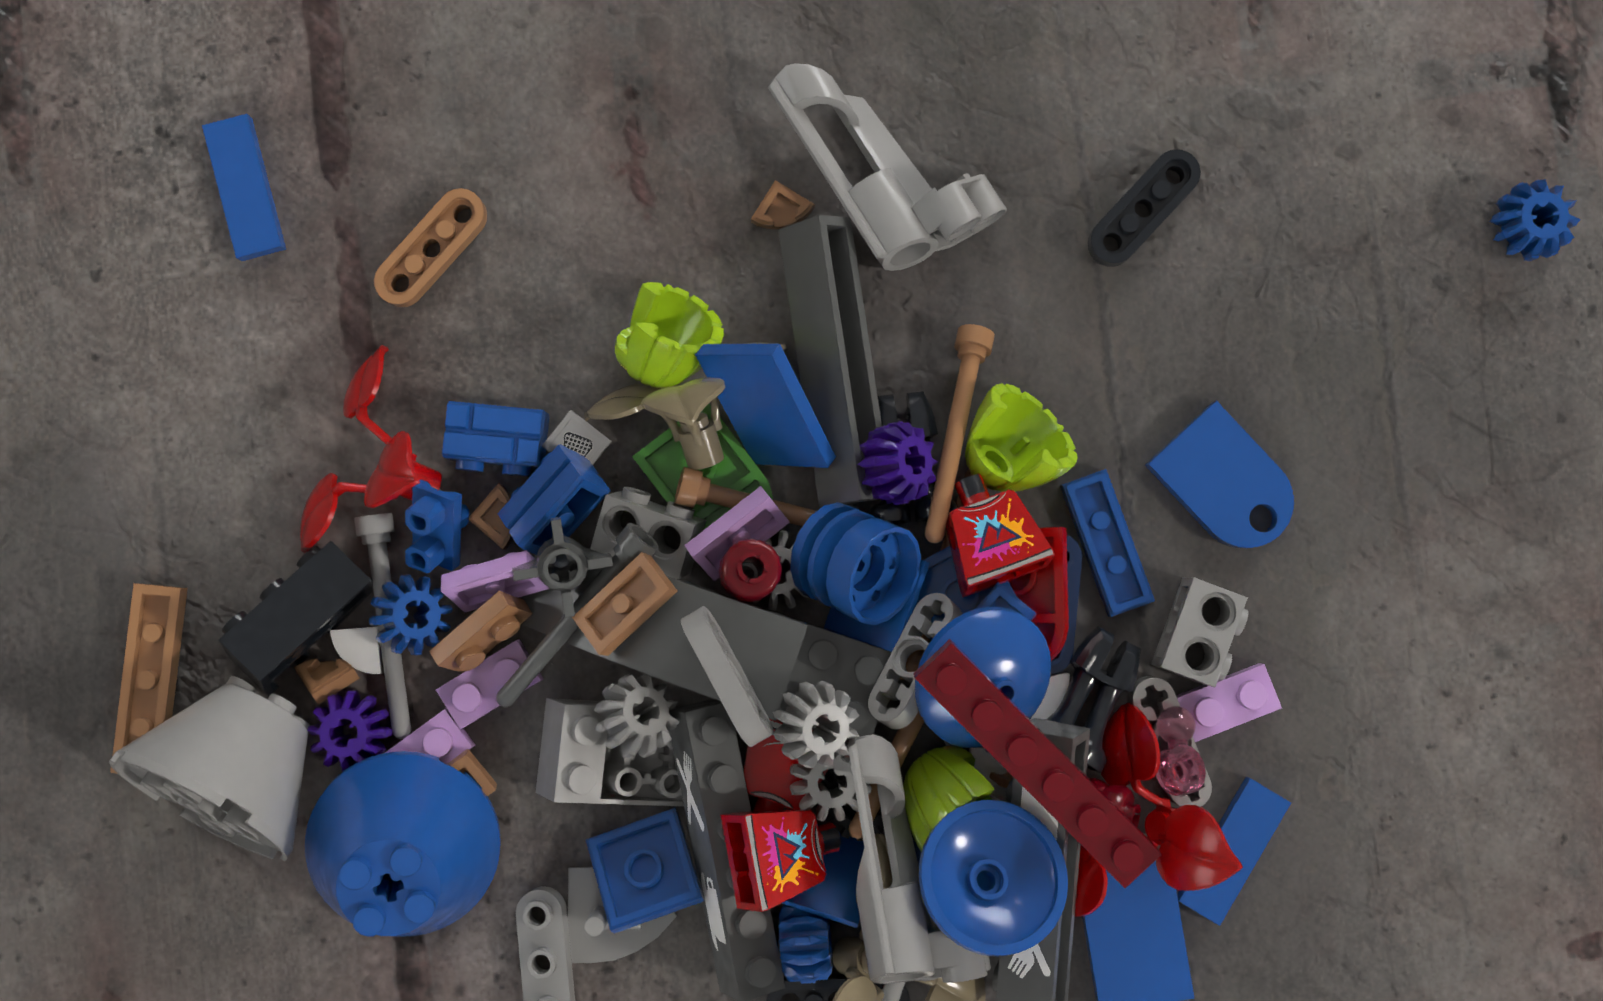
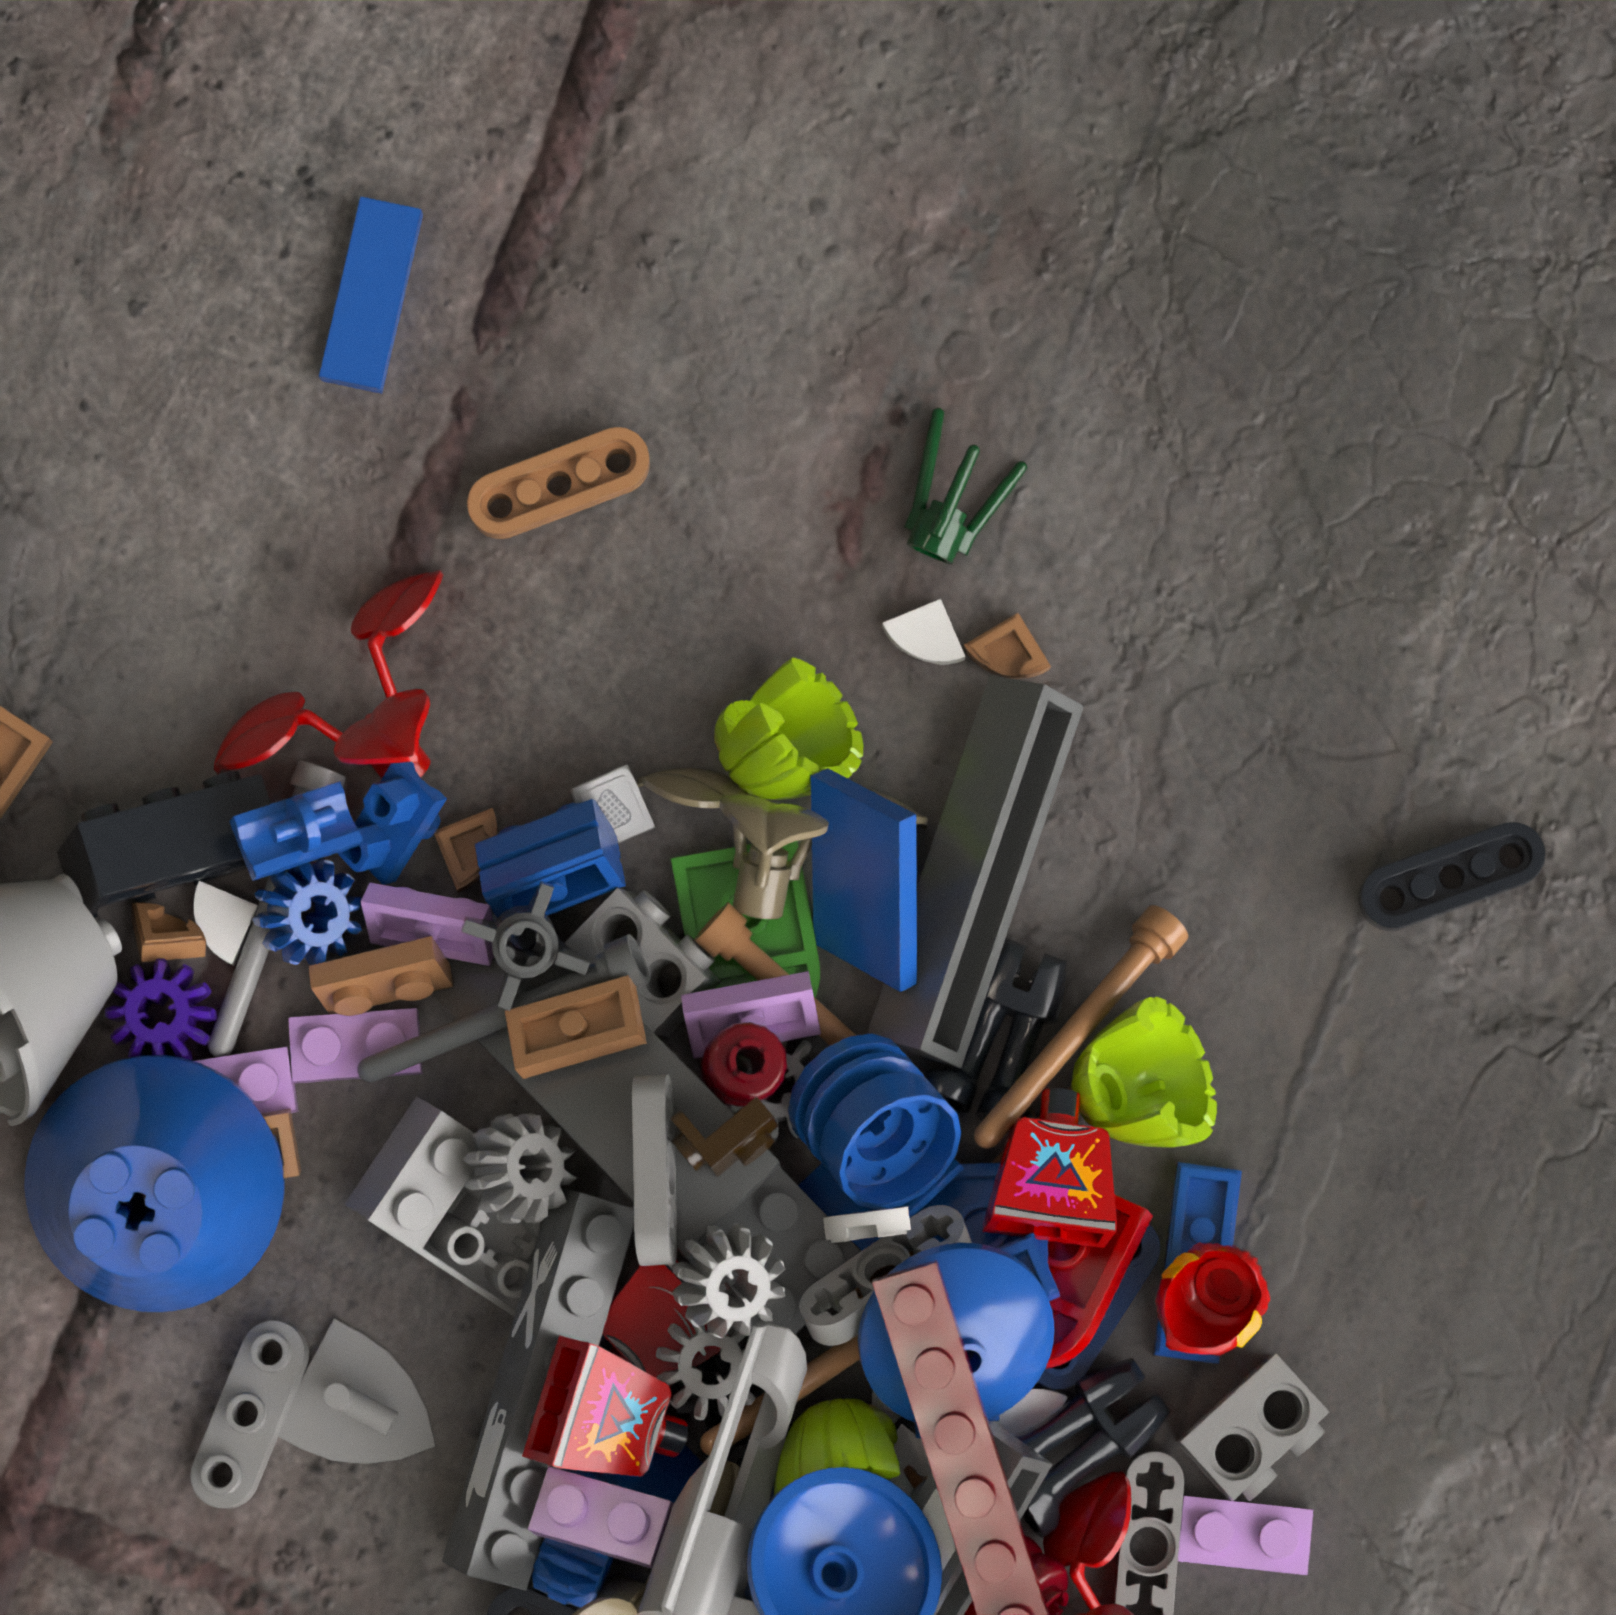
camera: 25 degrees right, 5 degrees down
blue brick [442,401,549,477] -> none
blue tile [586,808,705,934] -> none
light grey panel [768,63,1007,271] -> none
dark purple gear [857,421,938,505] -> none
blue tile [1145,401,1294,548] -> none
clear pink plate [1156,706,1206,796] -> none
none -> blue hips [229,781,363,881]
none -> lavender plate [528,1466,674,1569]
none -> dark brown bracket [670,1096,778,1177]
none -> white tile [823,1207,911,1243]
none -> white tile [882,599,965,665]
none -> dark green plant [904,408,1027,564]
none -> red hair [1155,1242,1270,1356]

